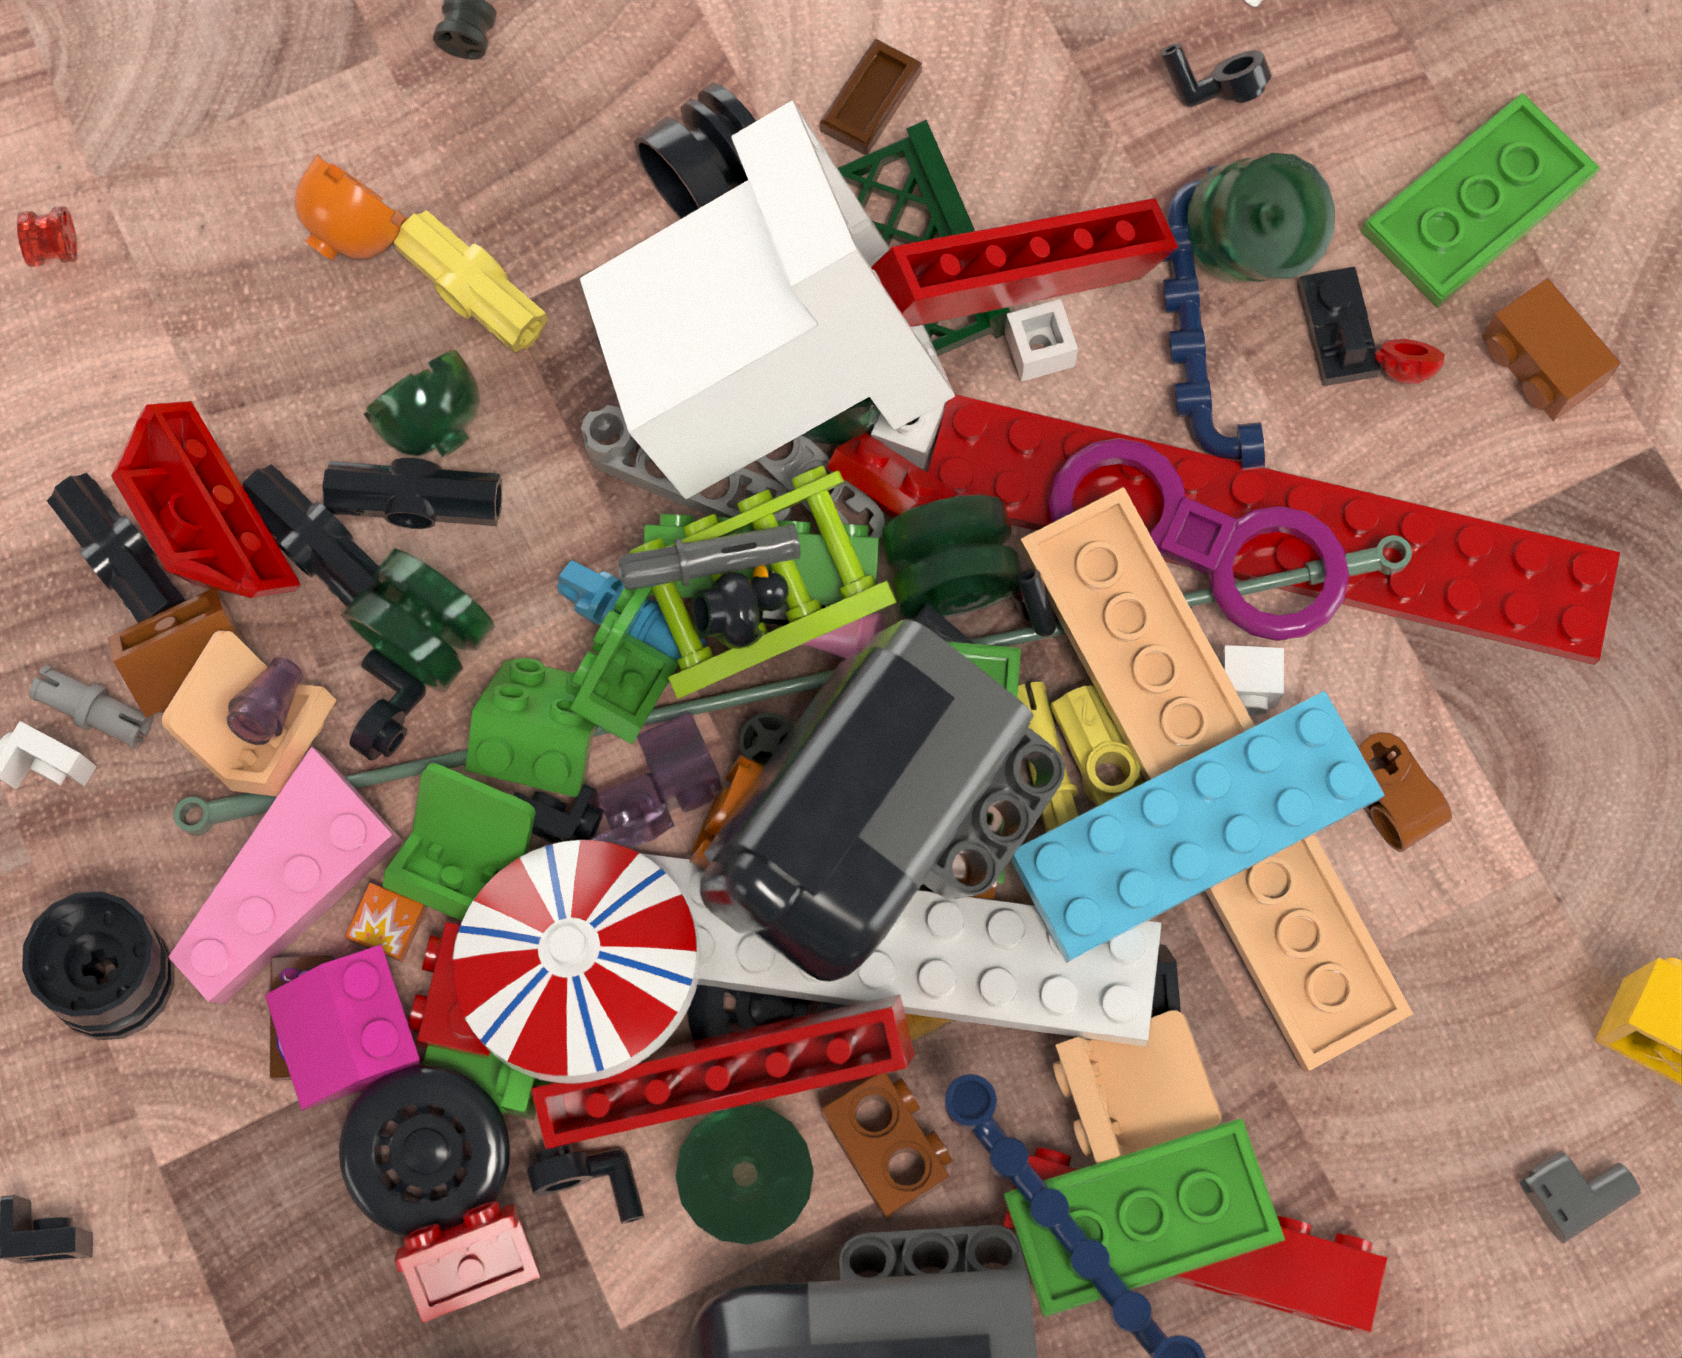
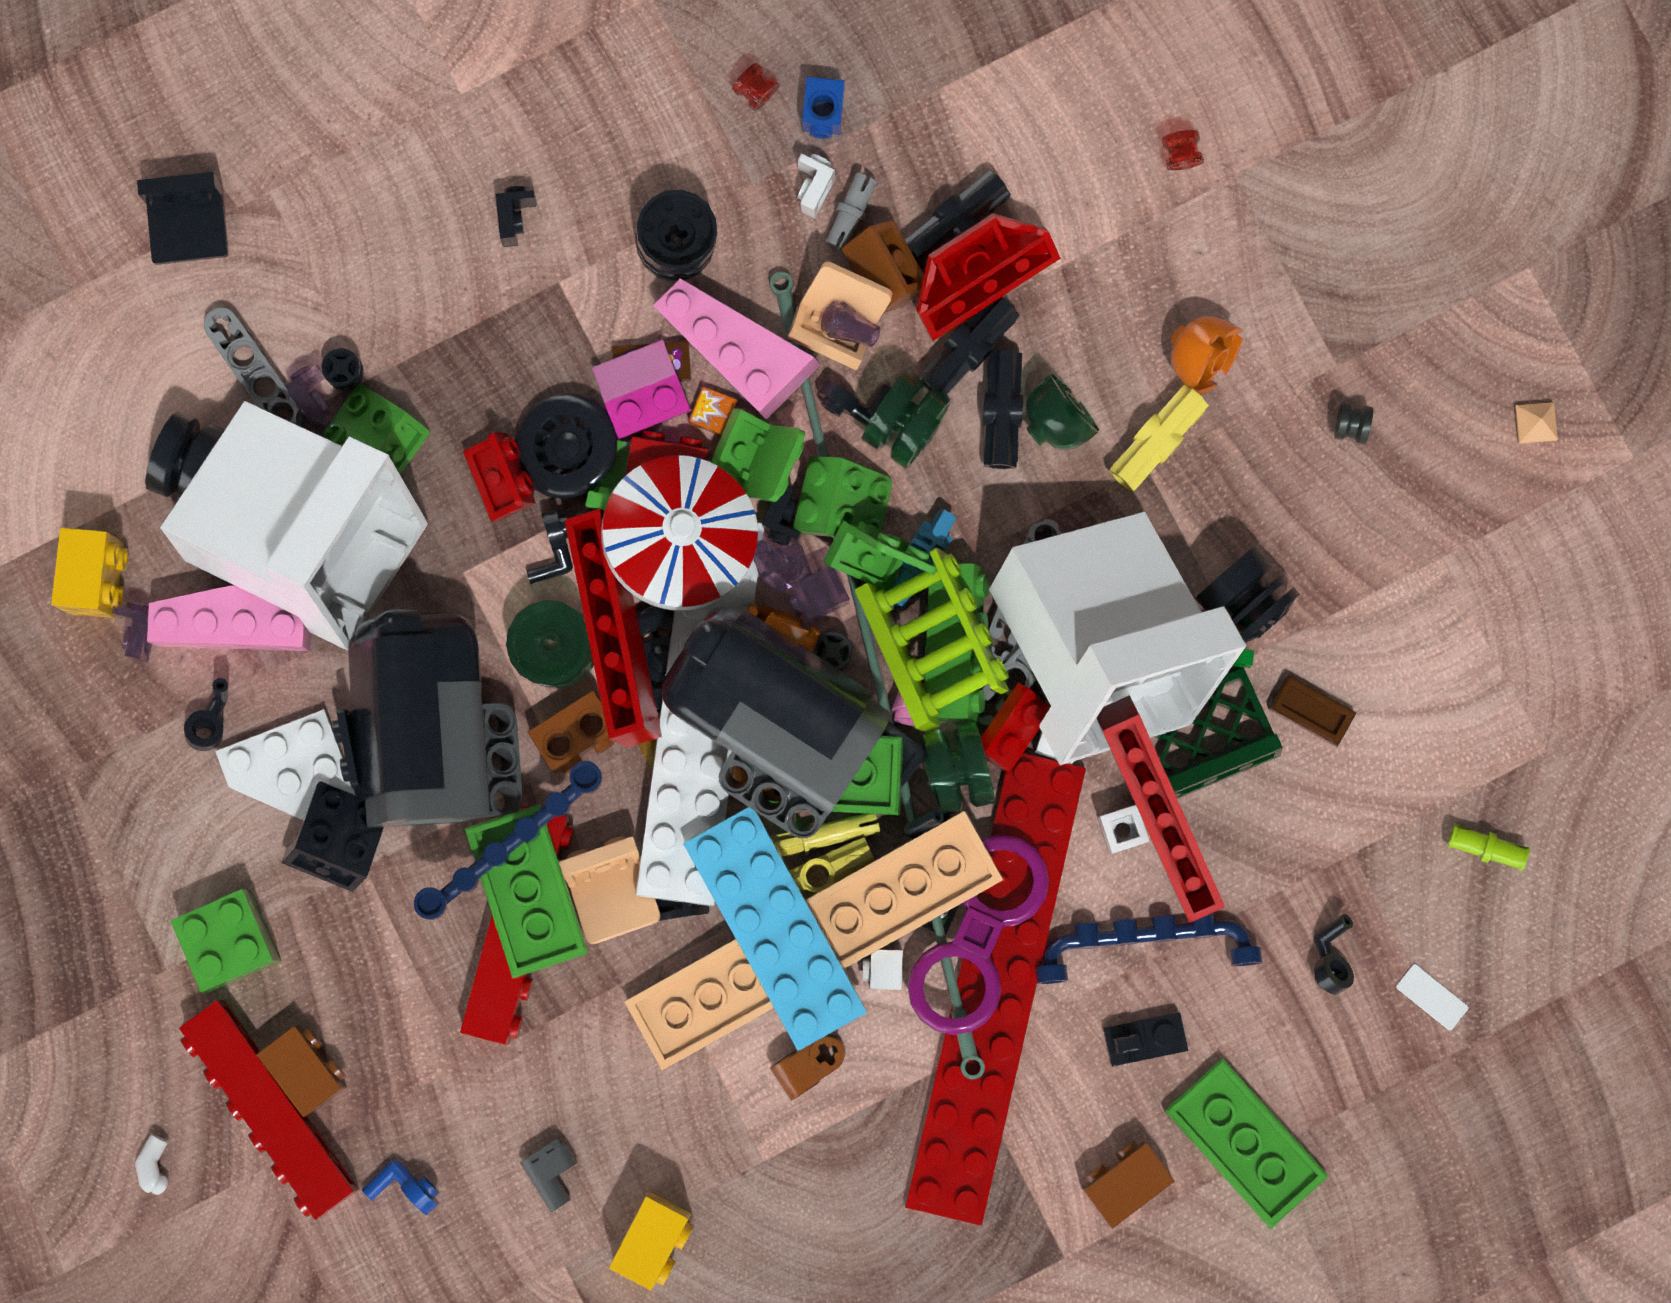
camera: 90 degrees right, 10 degrees up
dark grey axle [619,523,801,590] -> none
black animal [692,565,789,649] -> none
clear green wheel [1188,153,1335,283] -> none
red animal [1374,339,1445,384] -> none

